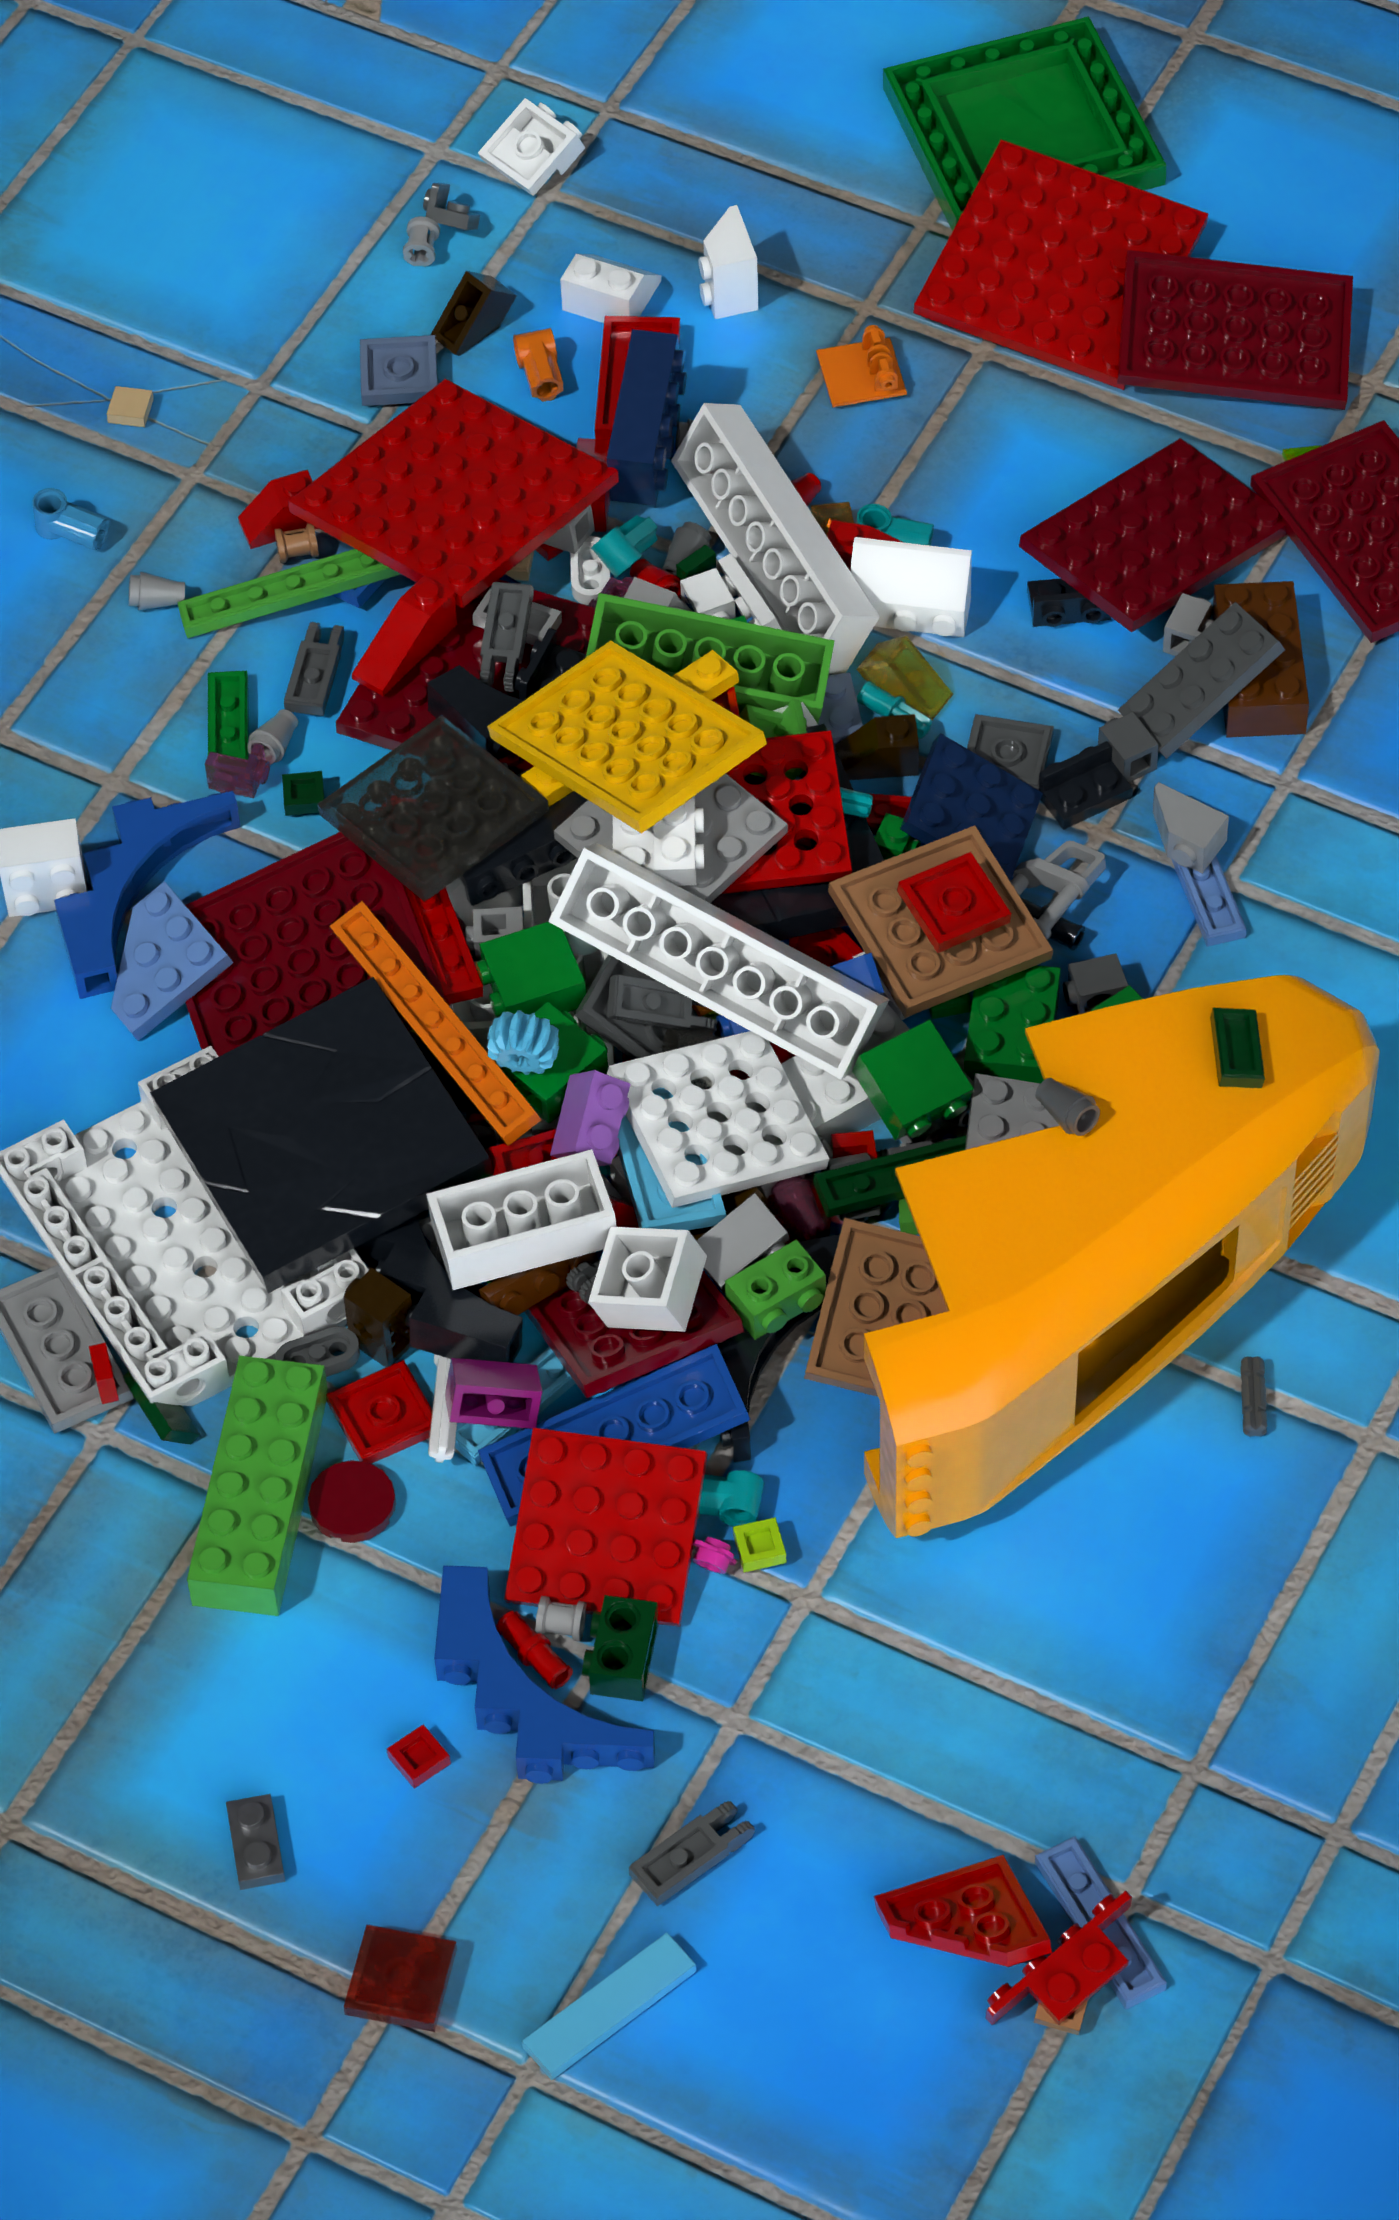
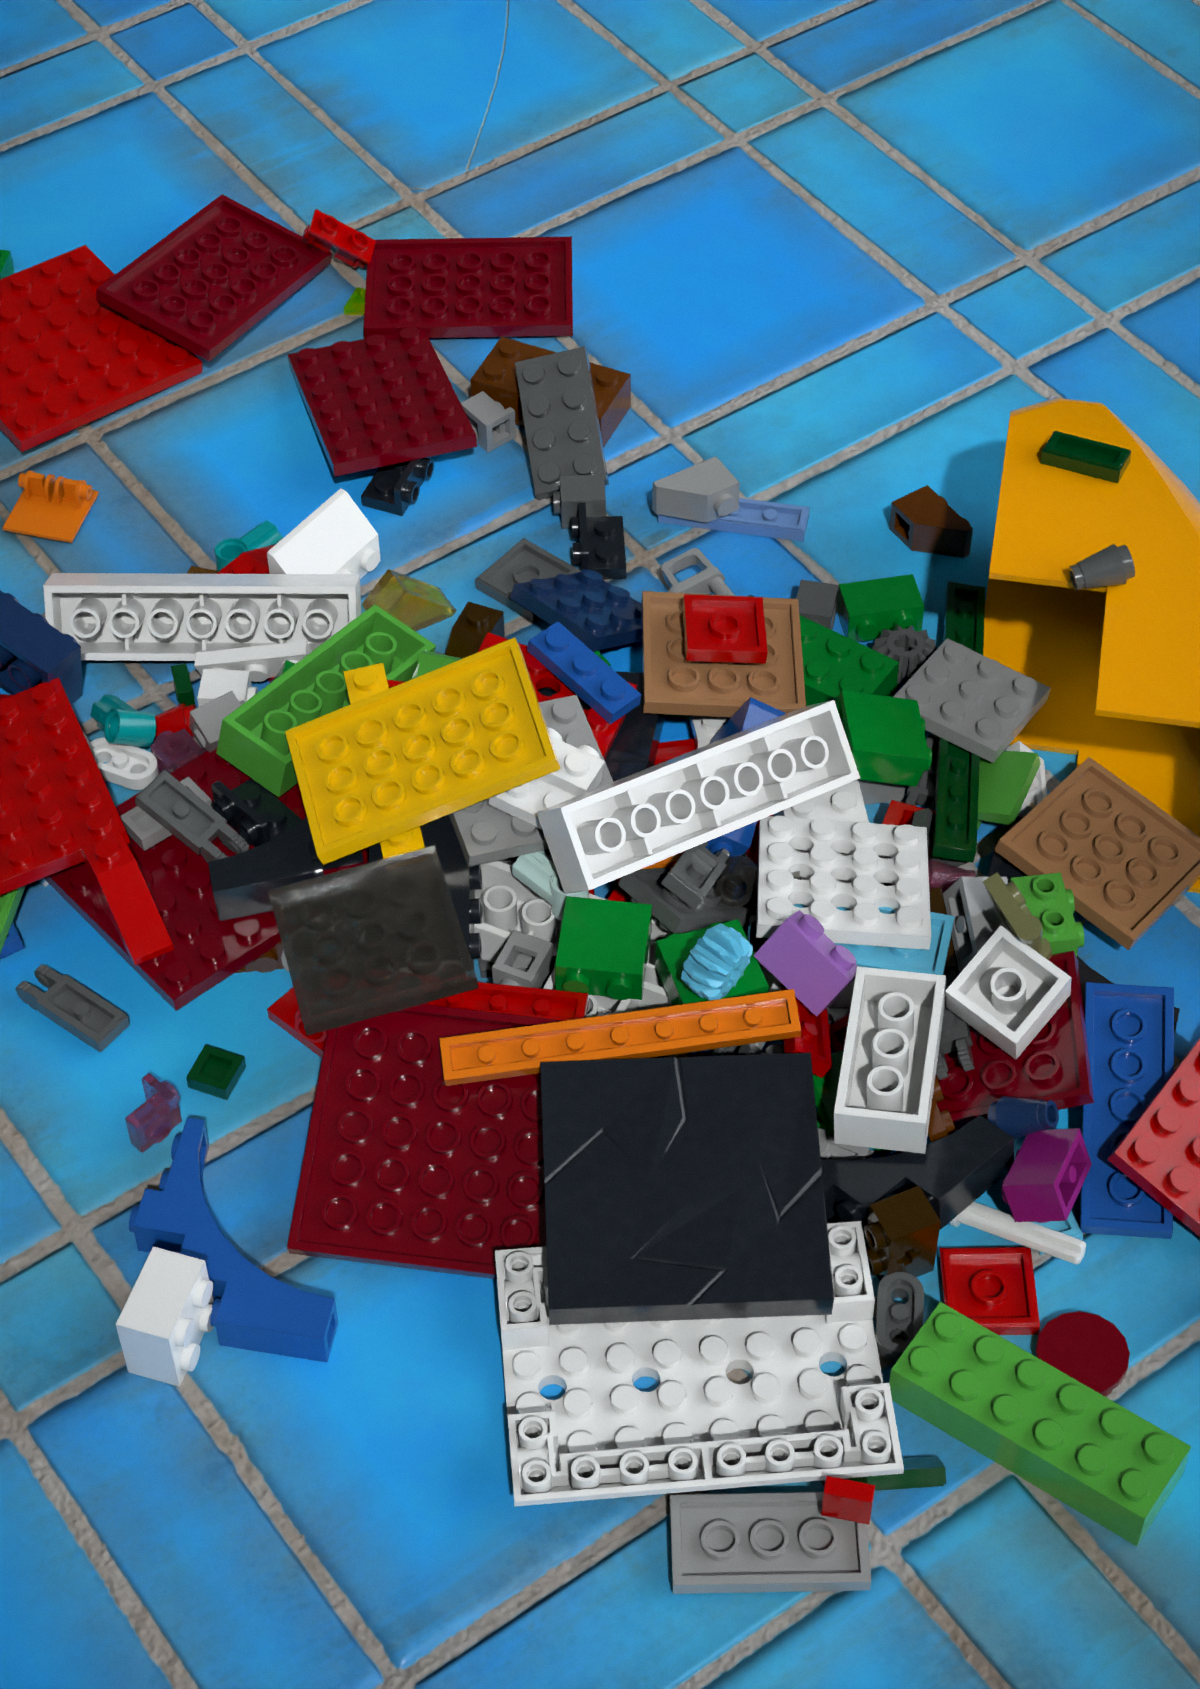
camera: 65 degrees left, 5 degrees down
medium blue plate [111,881,234,1041] -> none
green tile [208,670,249,774] -> none
light grey cone [248,709,298,765] -> none
dark grey cone [662,522,711,576] -> none
teal axle [857,681,932,739] -> none
none -> red hinge [302,209,376,269]
none -> blue plate [527,621,641,725]
none -> olive plate [982,872,1052,960]
none -> dark blue cone [988,1096,1059,1139]

